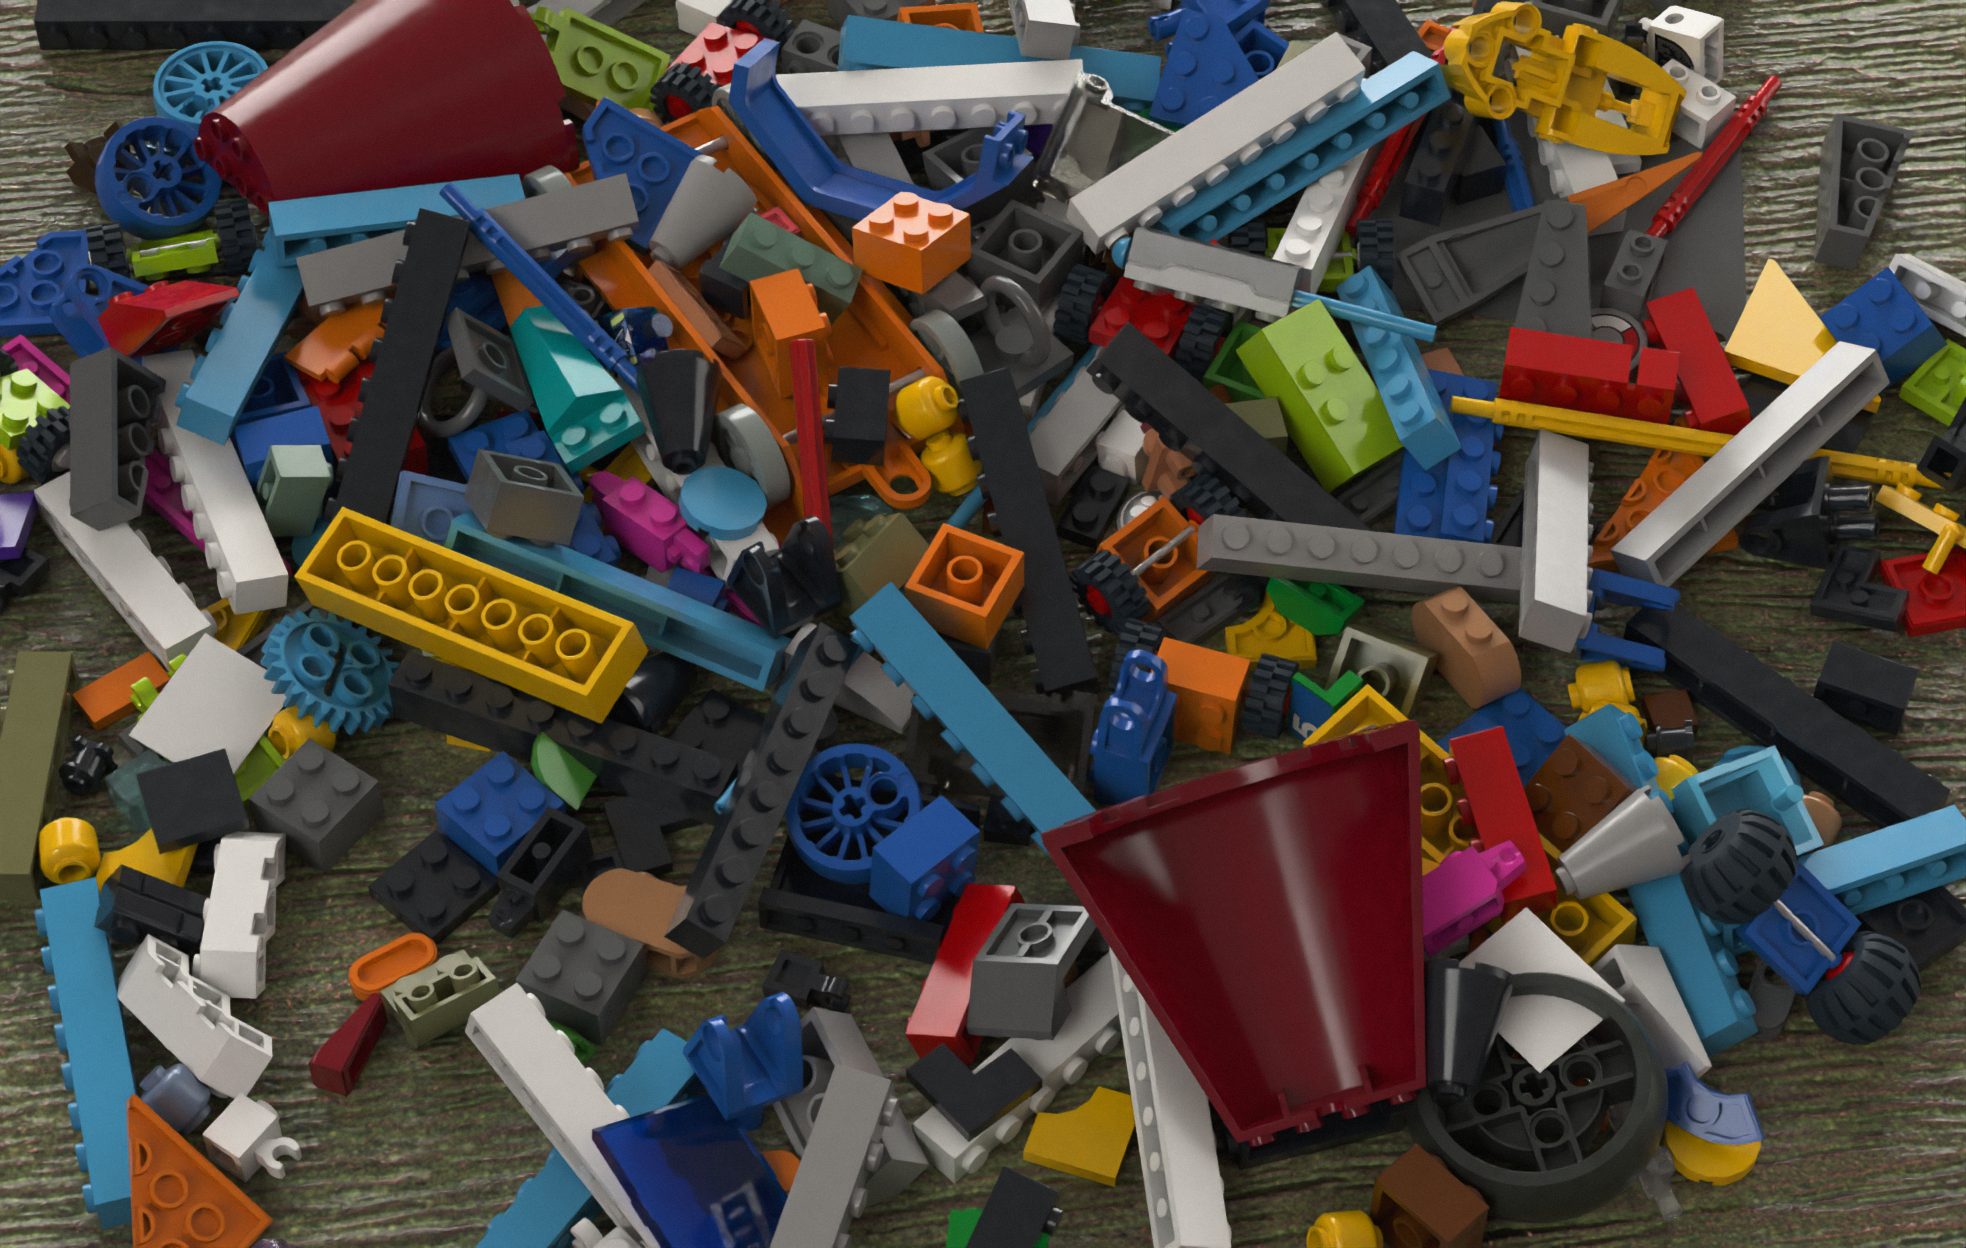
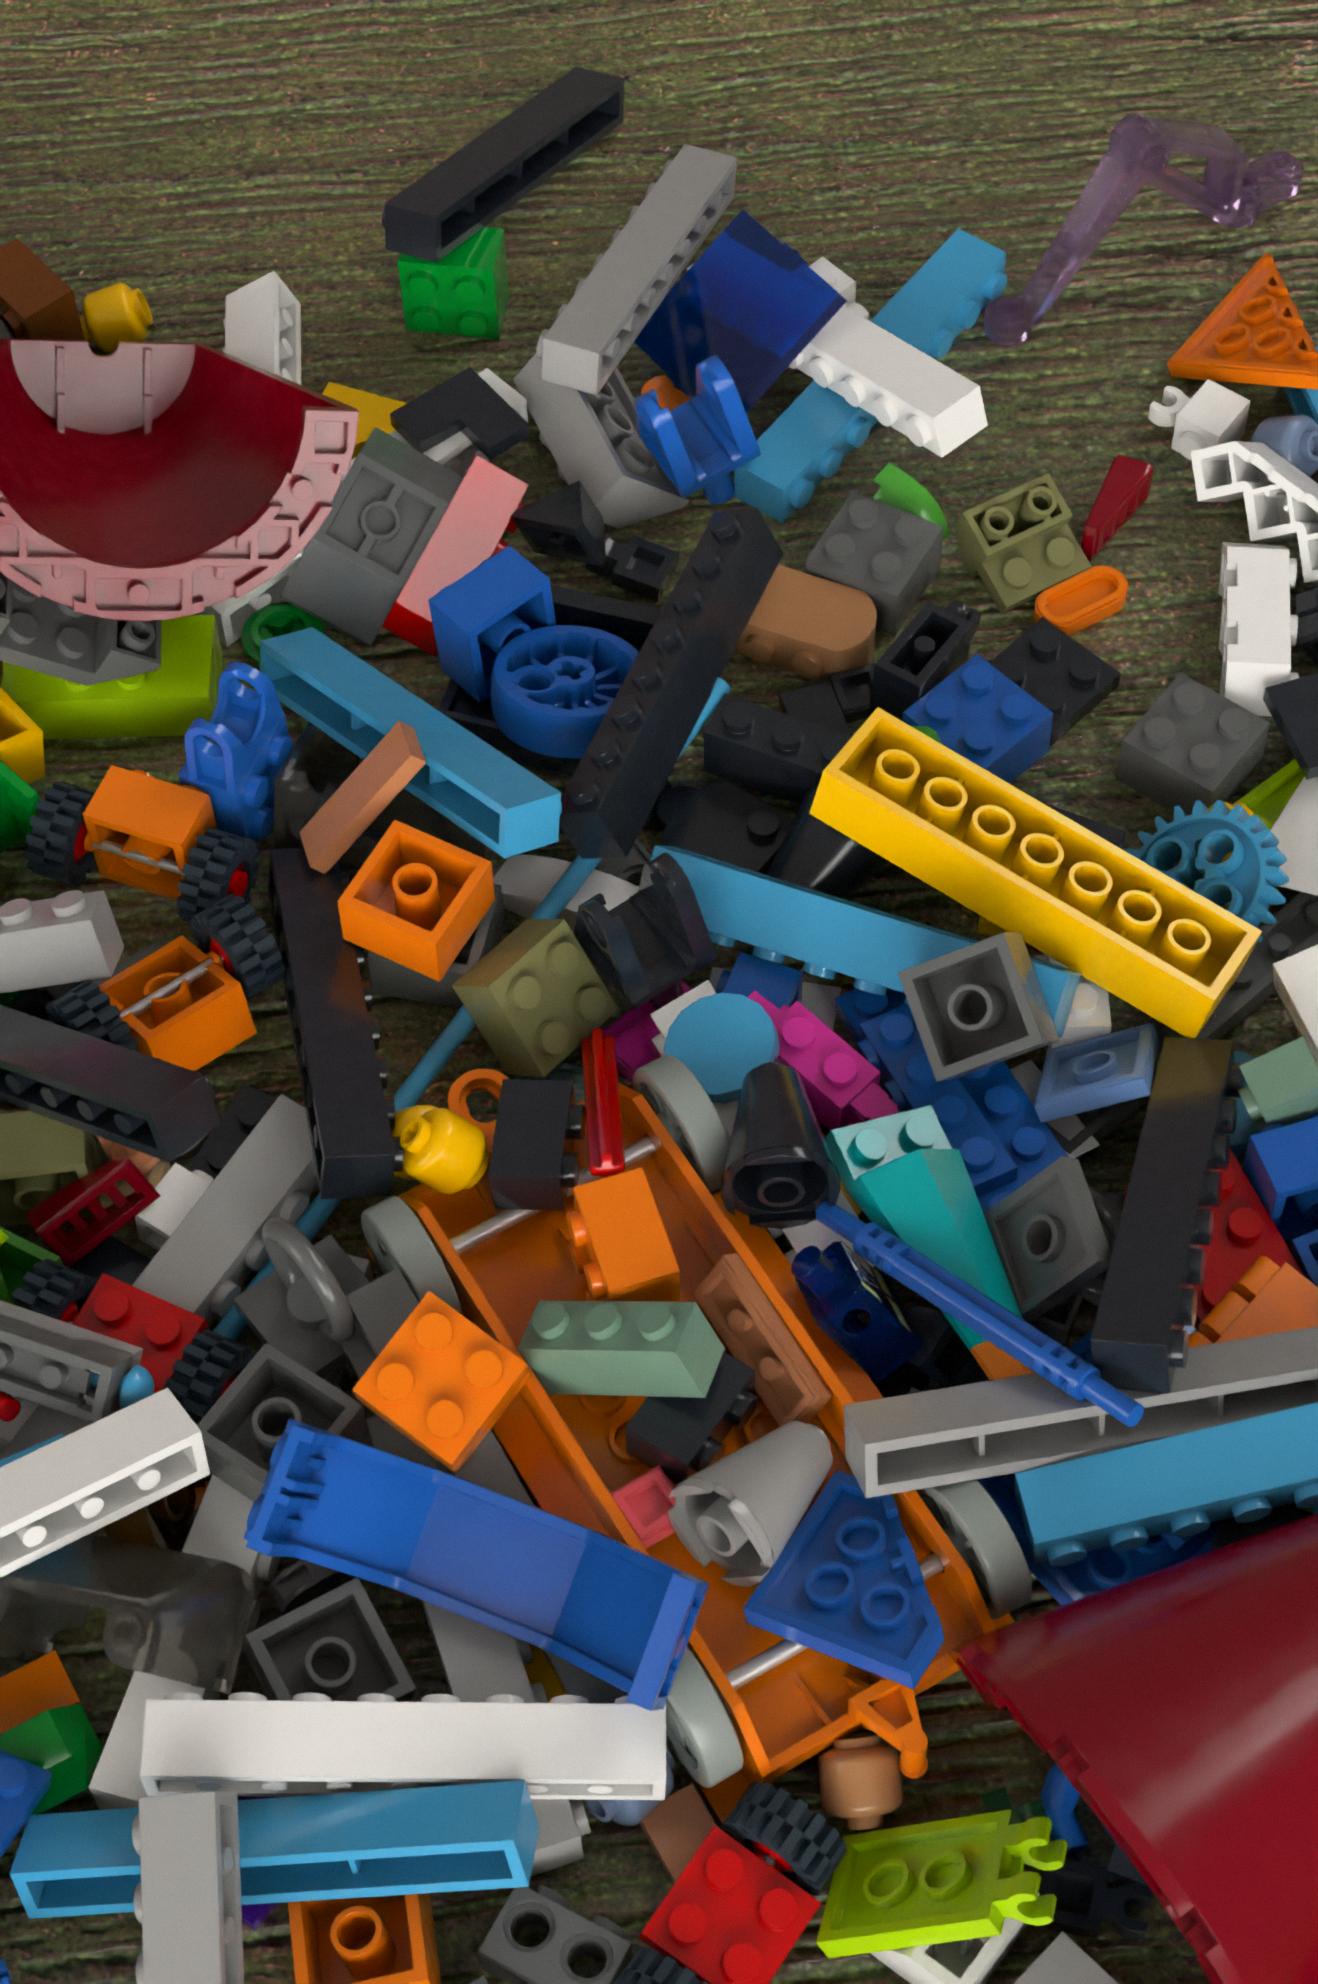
camera: 175 degrees left, 5 degrees up
none -> nougat tile [299,721,426,874]
none -> black slope [510,480,606,566]

